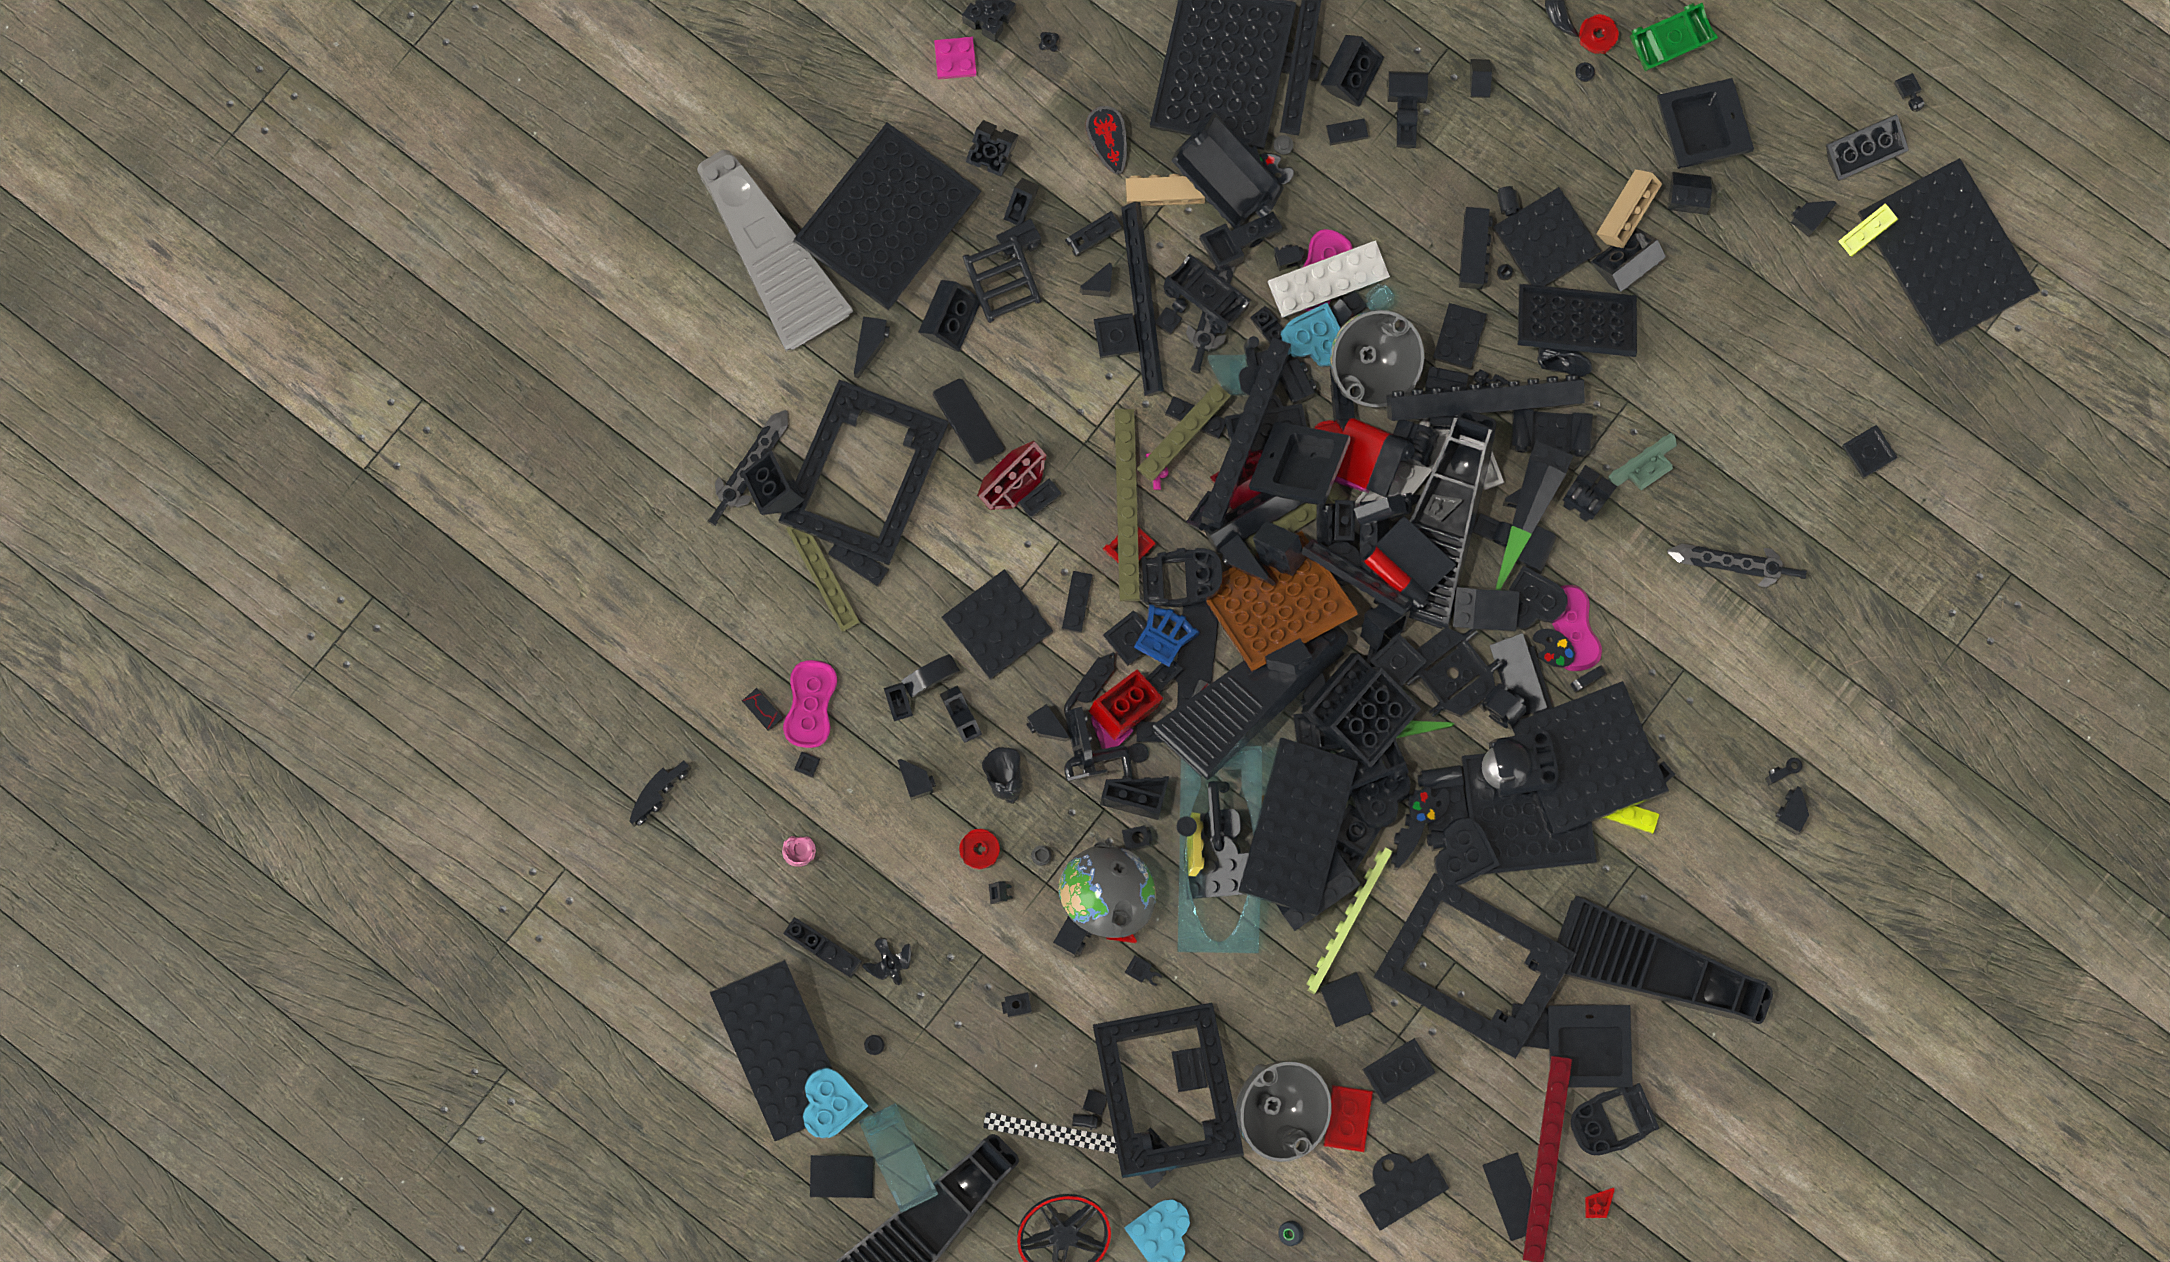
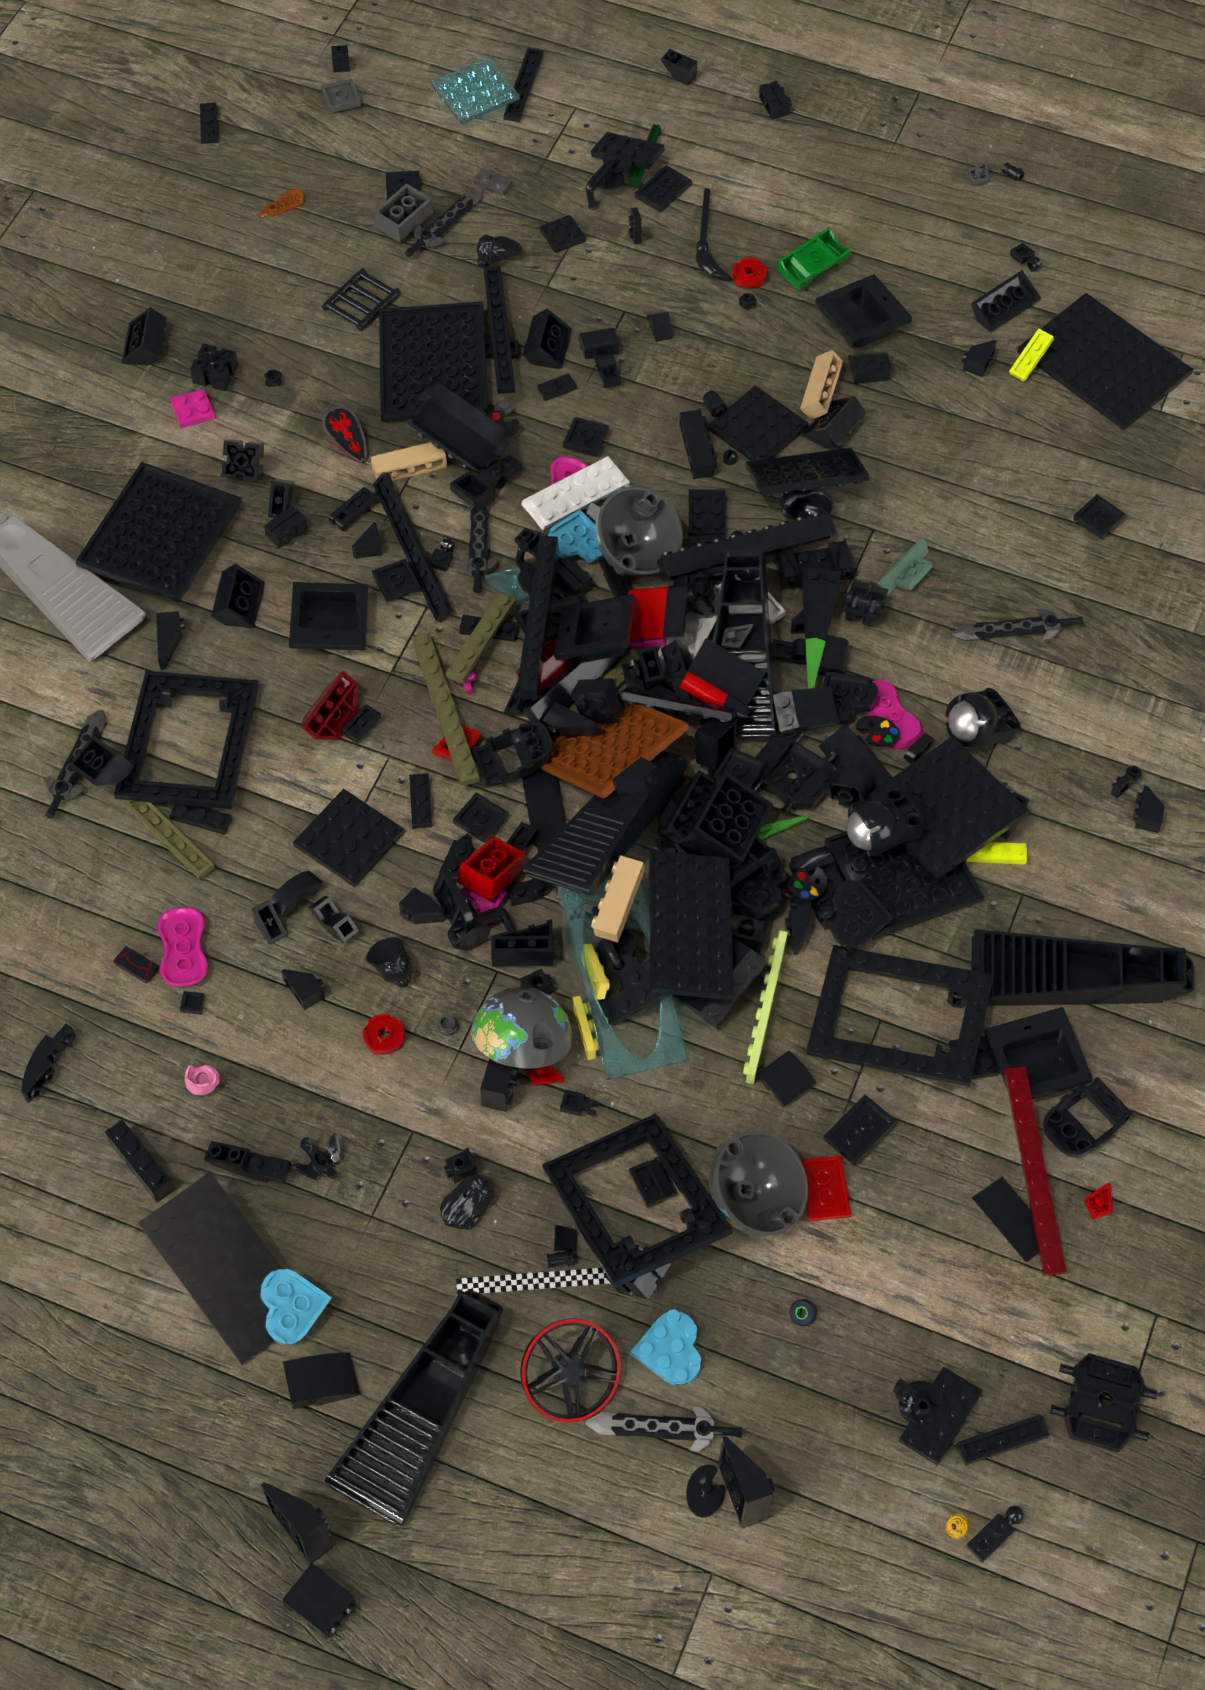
camera: 15 degrees left, 20 degrees down
clear light blue windscreen [859,1103,938,1213] -> none
black plate [864,1035,885,1055] -> none
black piece [933,379,1004,464] -> none
black bar [962,235,1042,323] -> none
black tile [989,881,1013,904] -> none
black piece [1128,743,1148,763] -> none
blue plate [1134,604,1200,667] -> none
black piece [1163,254,1251,334] -> none
black piece [1176,816,1197,837] -> none
black brick [1273,244,1304,271] -> none
black plate [1354,492,1421,525] -> none
black plate [1358,1153,1450,1231] -> none
none -> black brick [105,1120,174,1203]
none -> black piece [289,582,368,650]
none -> black hair [440,1173,495,1230]
none -> black plate [563,417,609,457]
none -> light yellow plate [572,996,599,1060]
none -> tan brick [591,856,645,942]
none -> black piece [946,688,1021,748]

